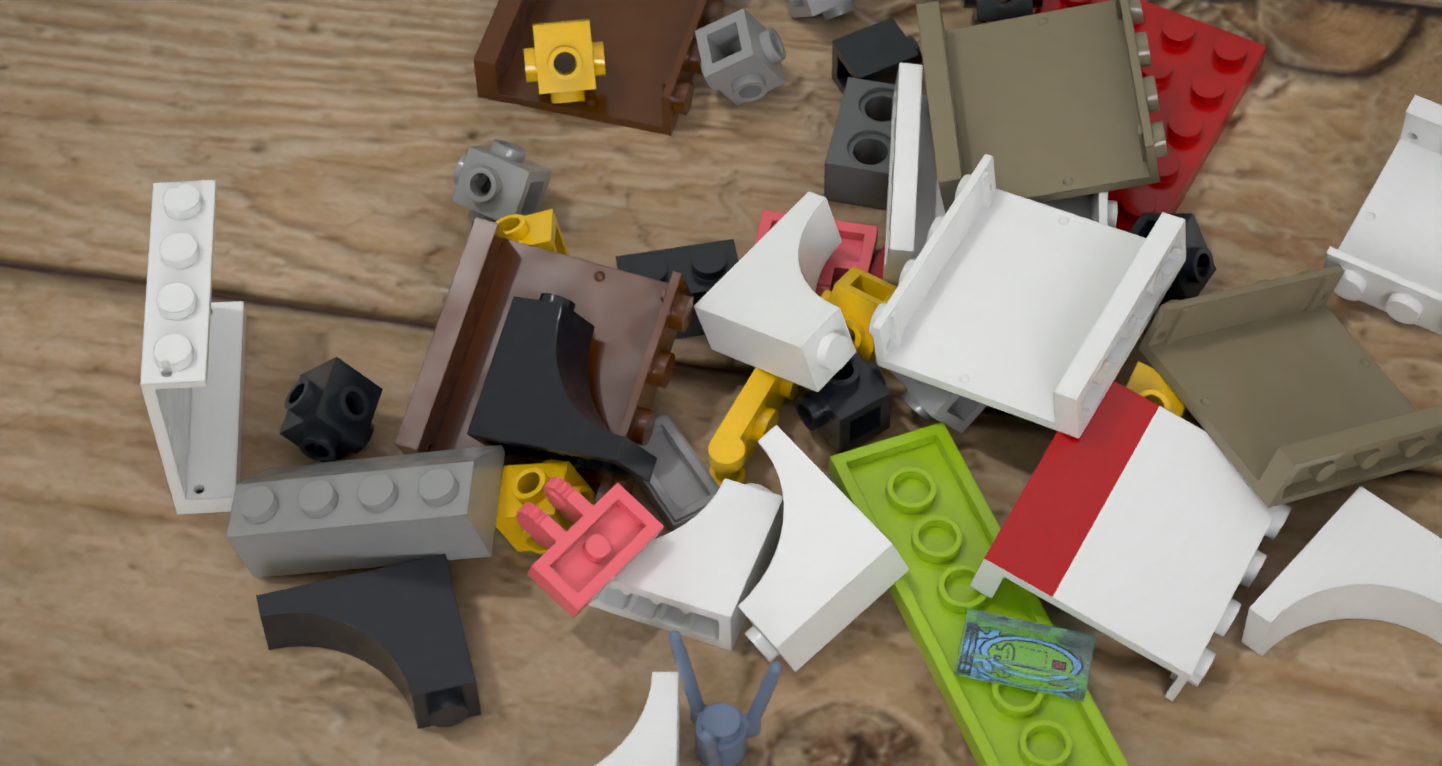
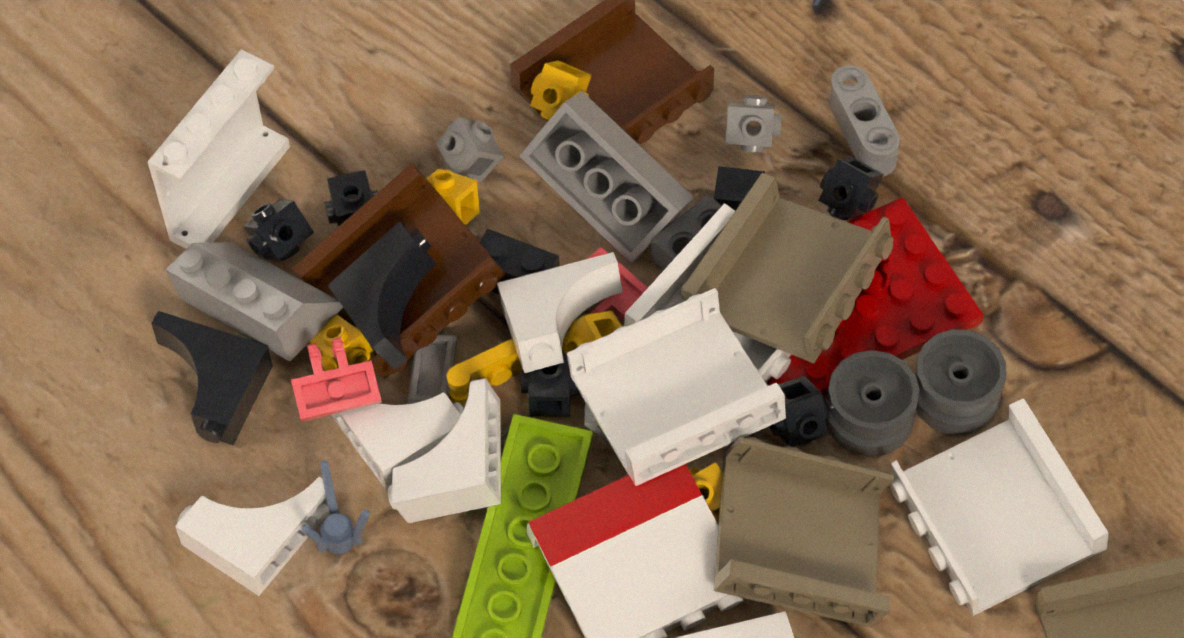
camera: 35 degrees right, 5 degrees up
light grey brick [695,8,786,106] -> none
clear light blue tile [954,609,1096,702] -> none
none -> black brick [324,170,378,227]
none -> light grey slope [519,91,695,264]
none -> dark grey wheel [826,350,920,457]
none -> dark grey wheel [915,329,1006,435]

